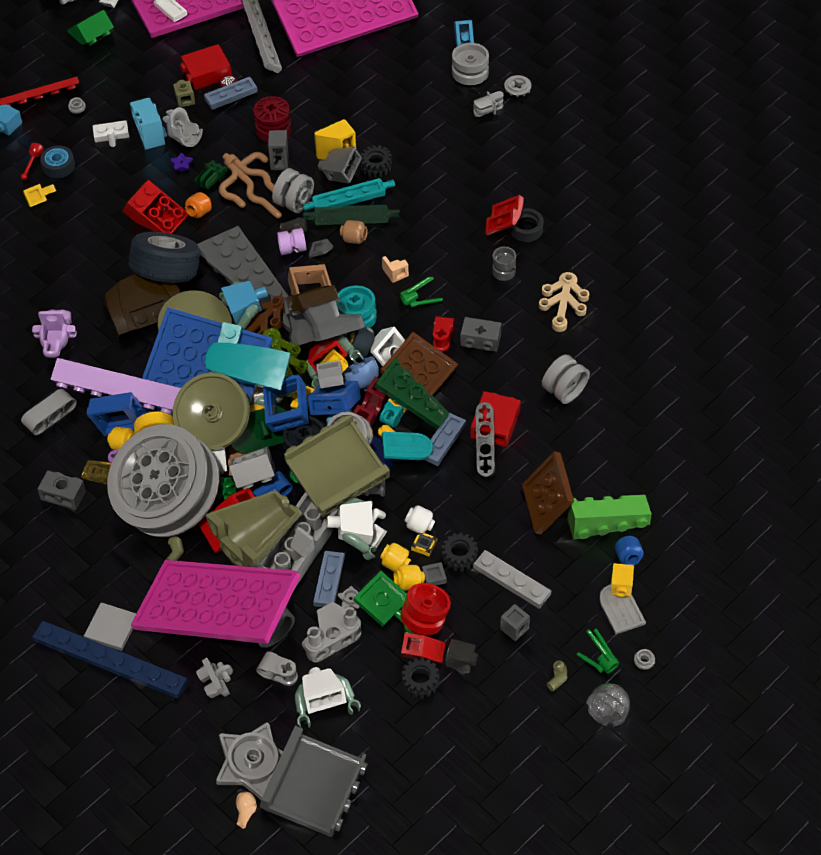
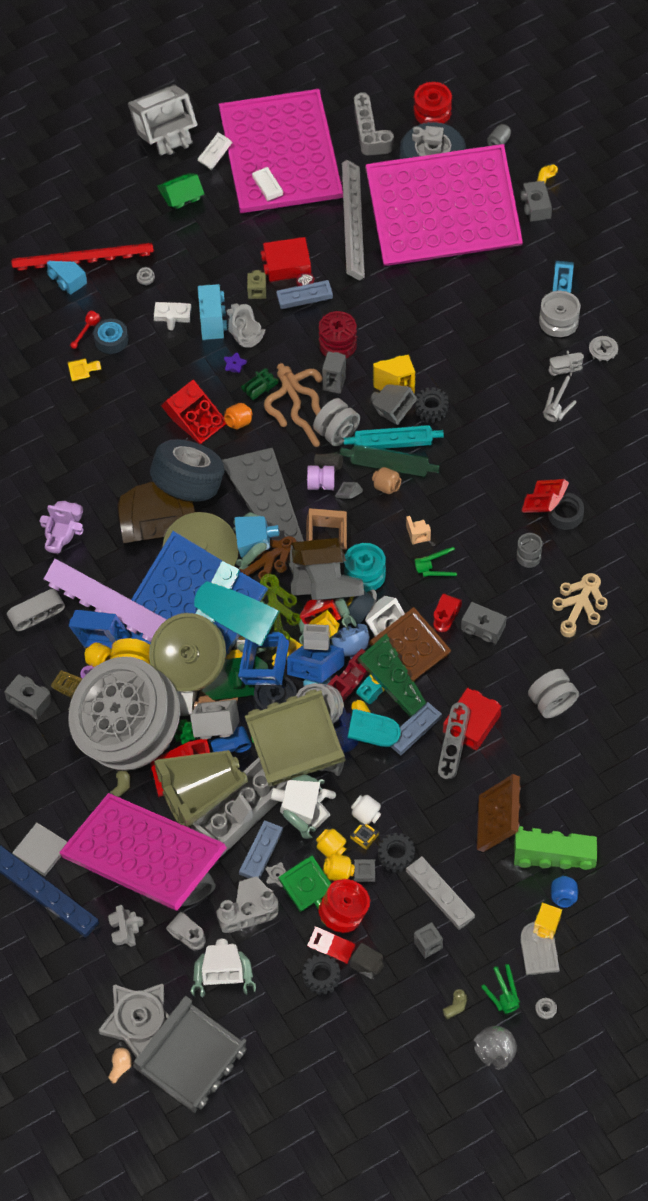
camera: 15 degrees right, 5 degrees up
none -> light grey plant [543,376,576,422]

